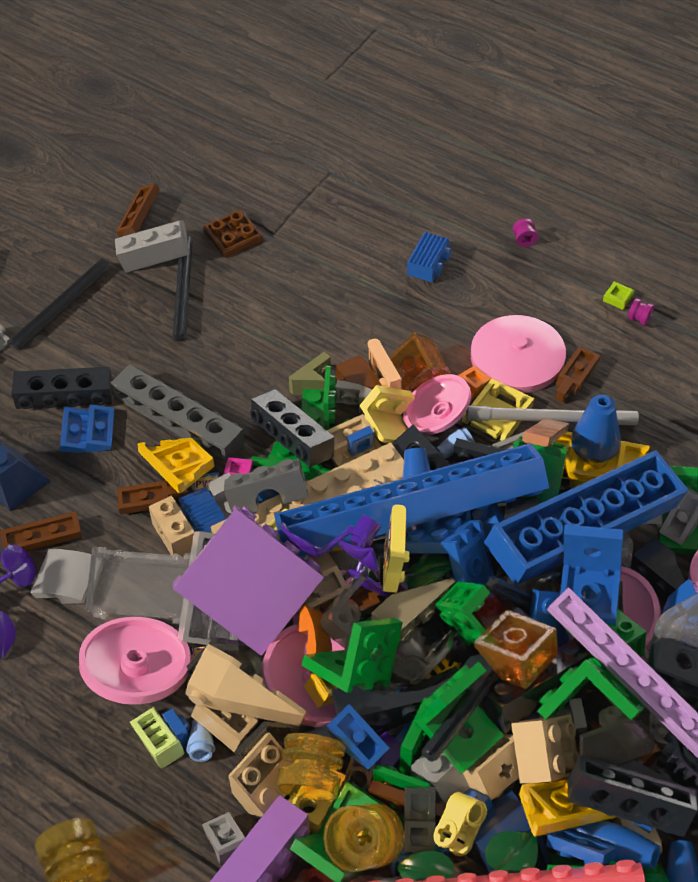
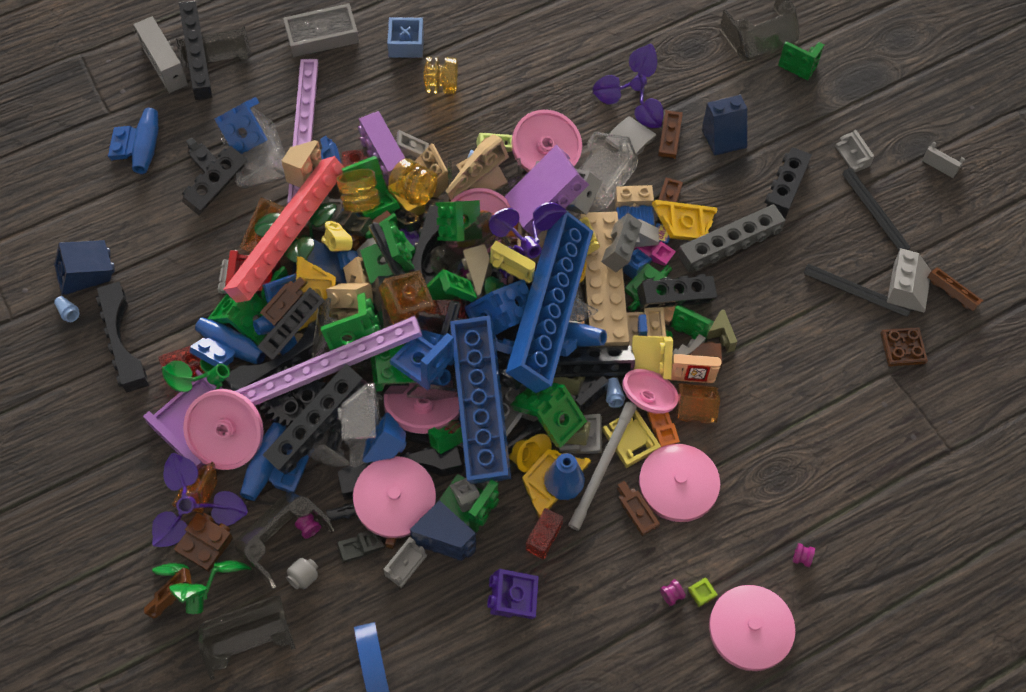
camera: 115 degrees right, 10 degrees up
blue slope [59,404,114,453] -> none
blue slope [326,704,390,769] -> none
blue brick [407,232,452,282] -> none
nougat tile [522,418,569,447] -> none
none -> reddish brown hinge [260,277,308,326]
none -> green leg [428,420,463,454]
none -> clear red brick [526,508,563,560]
none -> bright pink dish [709,585,795,671]

